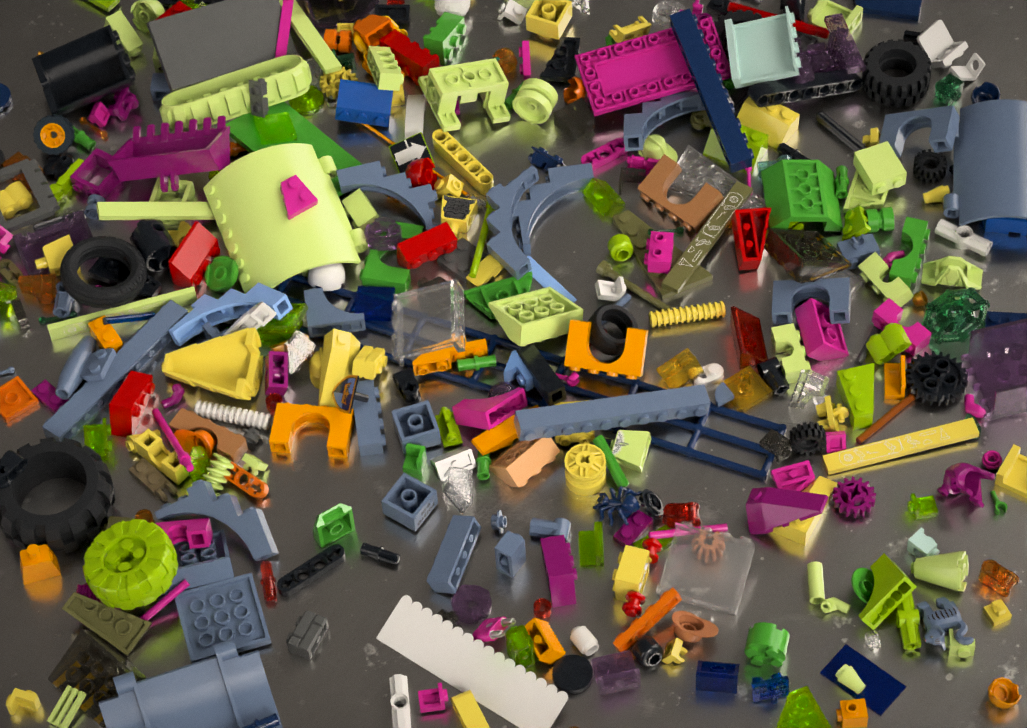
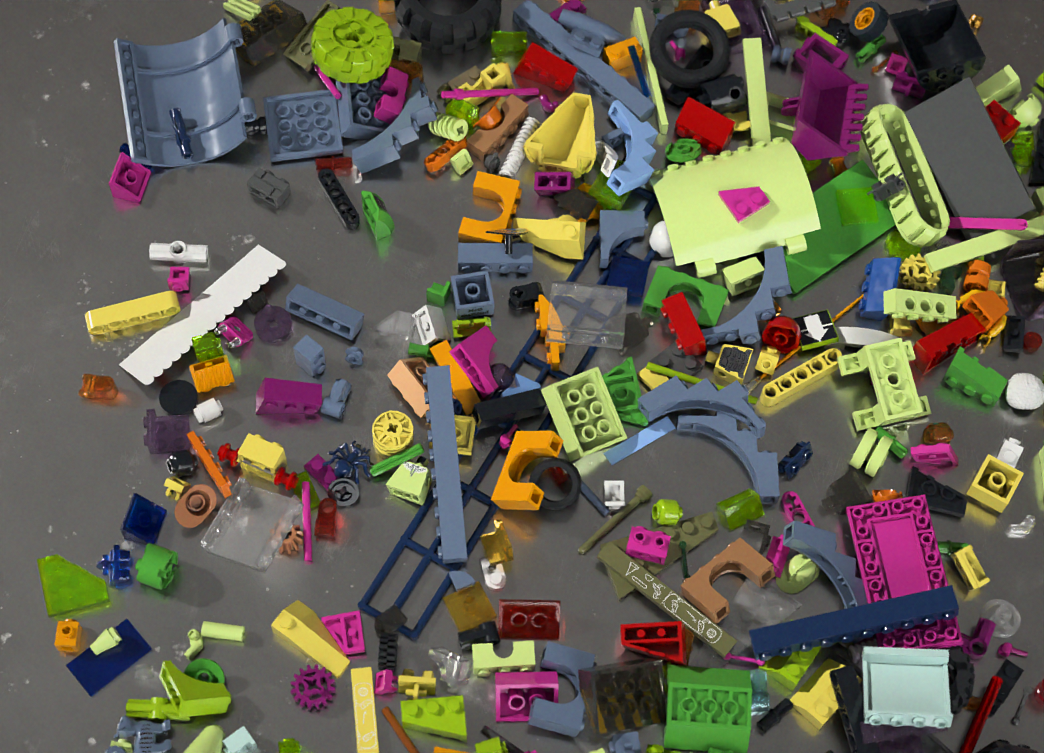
camera: 90 degrees right, 10 degrees up
clear red bush [265,393,283,413] -> none
light yellow brick [352,345,388,380] -> none
black axle [360,542,400,565] -> none
plate [364,217,402,251] -> none
sand blue brick [381,473,438,532] -> none
bright green pin [457,354,497,372] -> none
clear red bush [533,598,552,619] -> none
clear neon green panel [578,521,604,567] -> none
light yellow piece [648,301,726,328] -> none
magenta wedge [746,487,829,535] -> none

